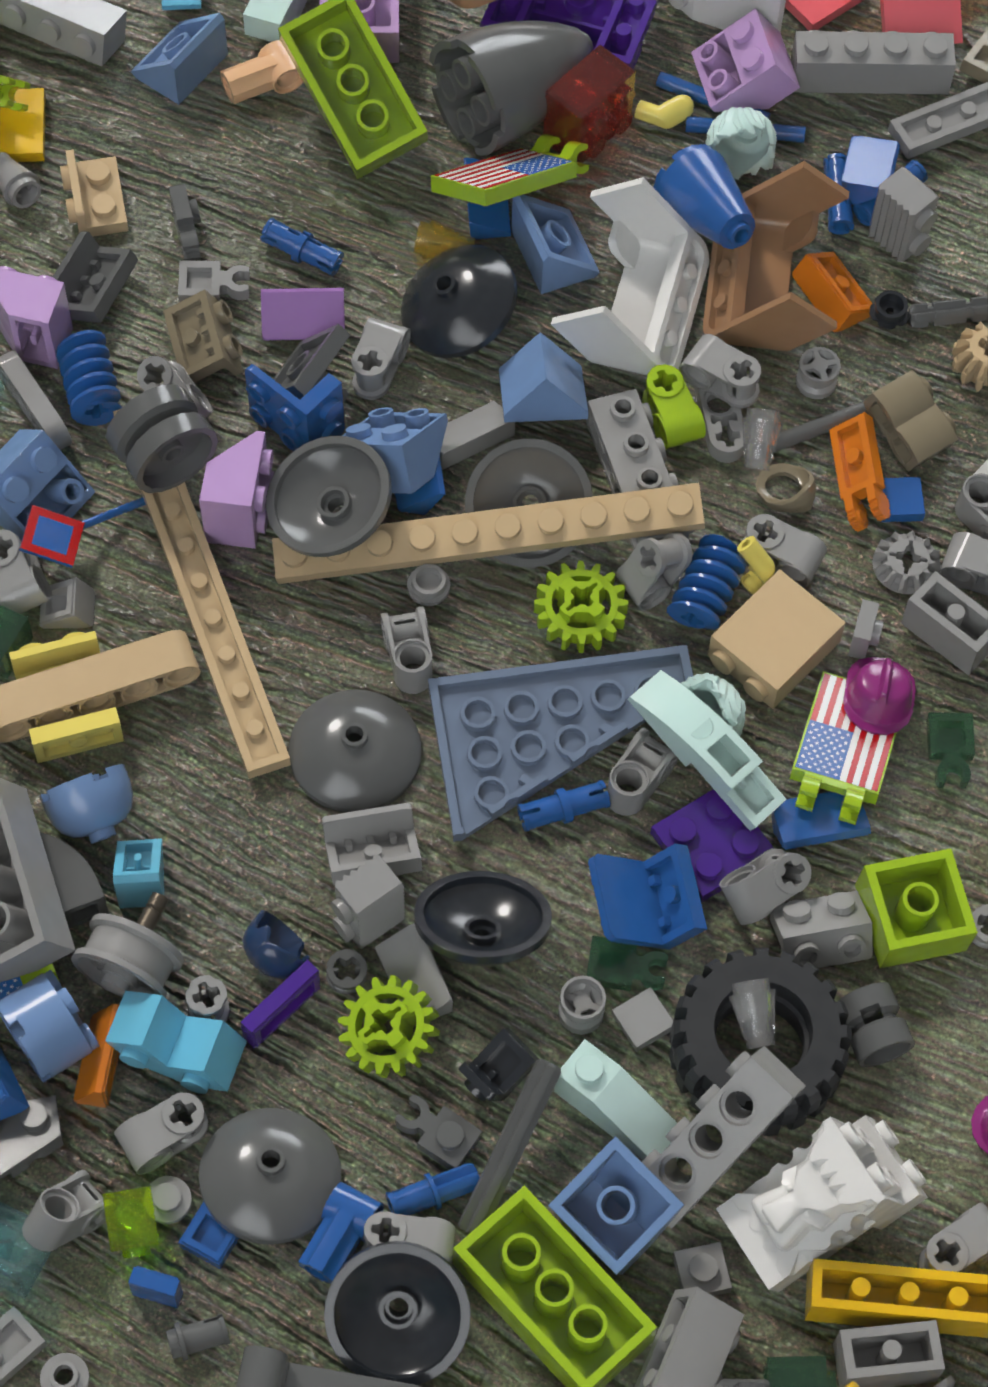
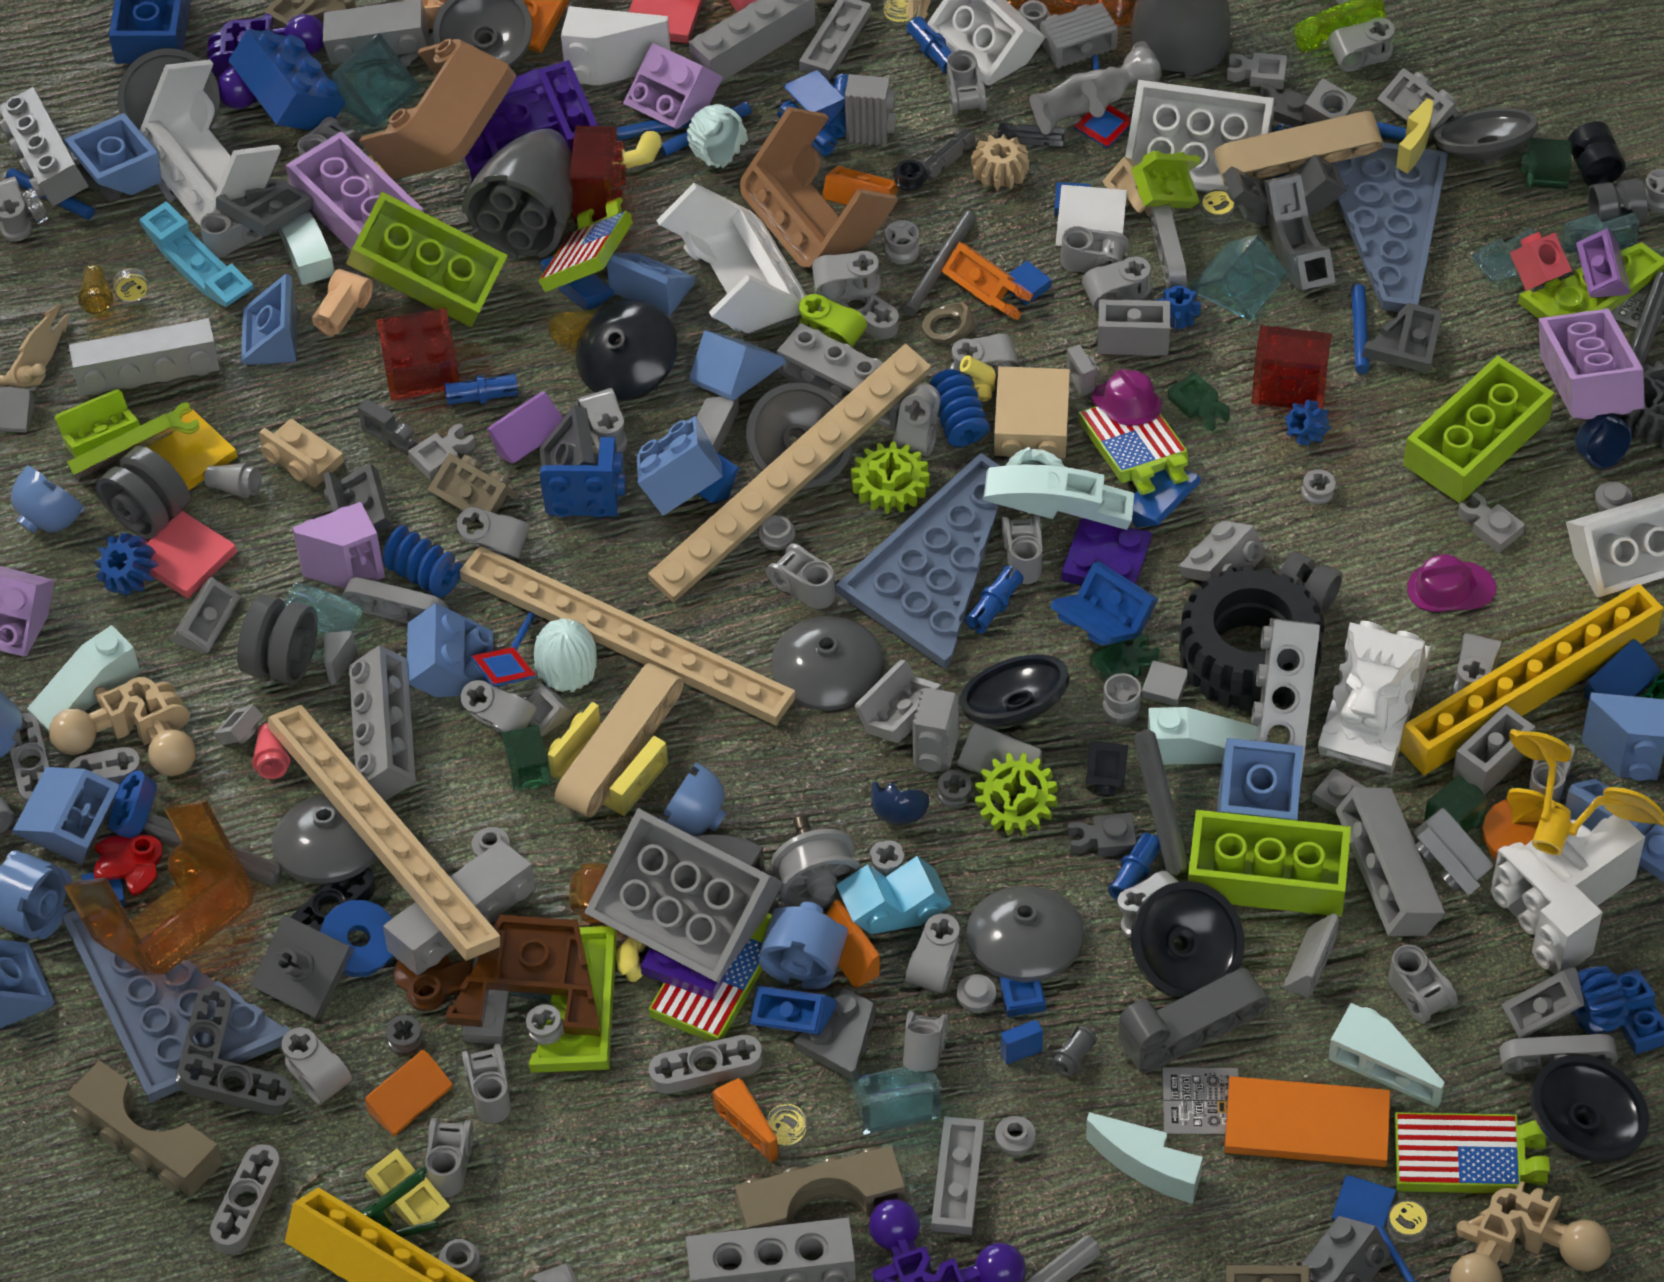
camera: 35 degrees left, 10 degrees down
clear neon green bracket [102,1185,160,1258] -> none
dark grey wheel [106,384,218,493] -> none
medium azure slope [113,838,165,908] -> none
lavender slope [199,431,275,549] -> none
dark purple tile [240,959,320,1048] -> none
dark grey dish [266,436,392,557] -> none
blue piece [298,1182,384,1284] -> none
blue cone [653,144,755,249] -> none
light grey piece [719,848,812,925] -> none
clear cone [729,978,775,1049] -> none
clear cone [742,408,784,471] -> none
lime brick [855,848,978,968] -> none
dark tan brick [863,370,958,472] -> none
light grey gear [872,530,942,594] -> none
none -> clear red brick [376,308,460,400]
none -> light aqua hair [534,618,597,692]

